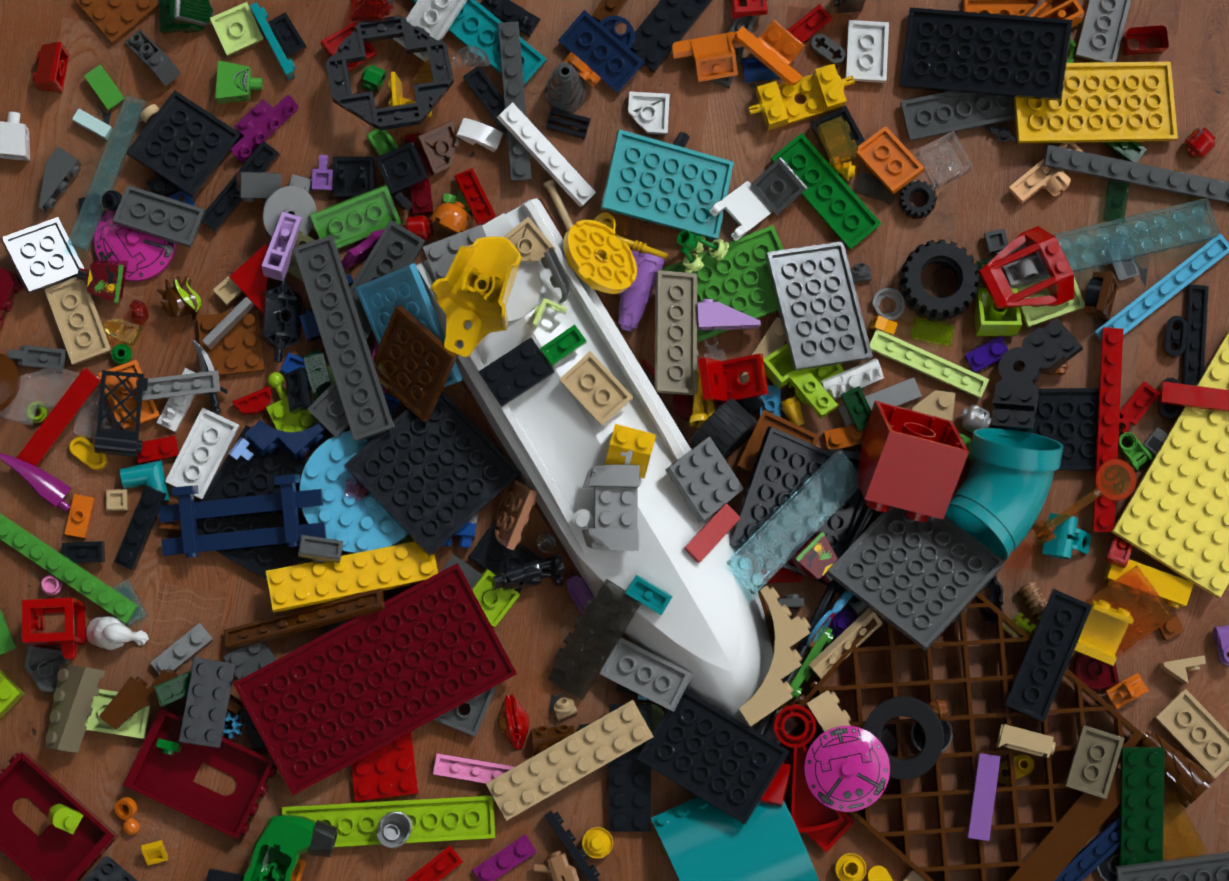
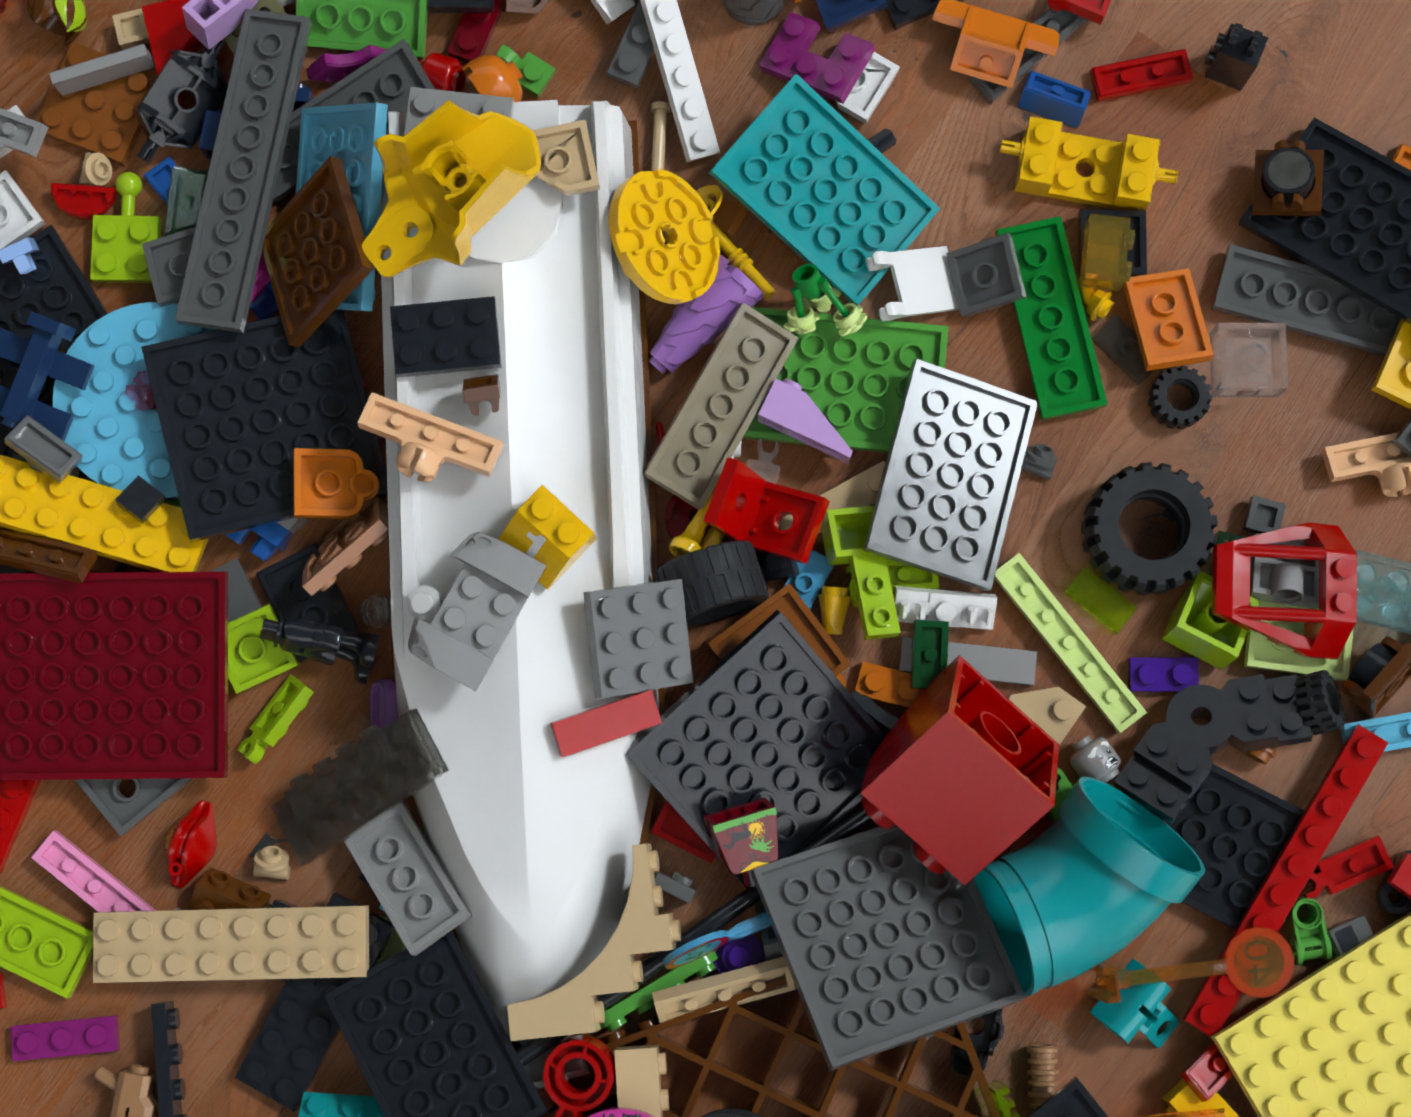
camera: 35 degrees right, 0 degrees up
piece [192,340,228,415] -> none
dark blue arch [245,420,326,461] -> none
black tile [285,367,314,414] -> none
black tile [393,192,413,211] -> none
red tile [454,168,497,226] -> none
yellowish green bracket [532,298,567,329] -> none
green plate [540,324,587,367] -> none
dark grey piece [541,247,571,303] -> none
black tile [546,108,591,139] -> none
tan plate [559,351,633,426] -> none
yellow plate [582,827,613,858] -> none
teal plate [625,574,673,615] -> none
clear light blue plate [726,450,860,594] -> none
orange plate [734,20,805,86] -> none
dark grey beam [811,34,846,66] -> none
white plate [845,20,889,83] -> none
light orange piece [870,315,898,336] -> none
light grey piece [873,288,905,320] -> none
black piece [985,126,1017,143] -> none
none -> tan plate [79,152,112,186]
none -> black tile [115,475,166,524]
none -> lime plate [237,674,314,764]
none -> orange plate [293,448,379,519]
none -> light nougat plate [357,392,503,482]
none -> reddish brown tile [462,374,501,416]
none -> magenta plate [759,12,875,104]
none -> piece [1252,140,1324,216]
none -> black tyre [1294,670,1345,735]

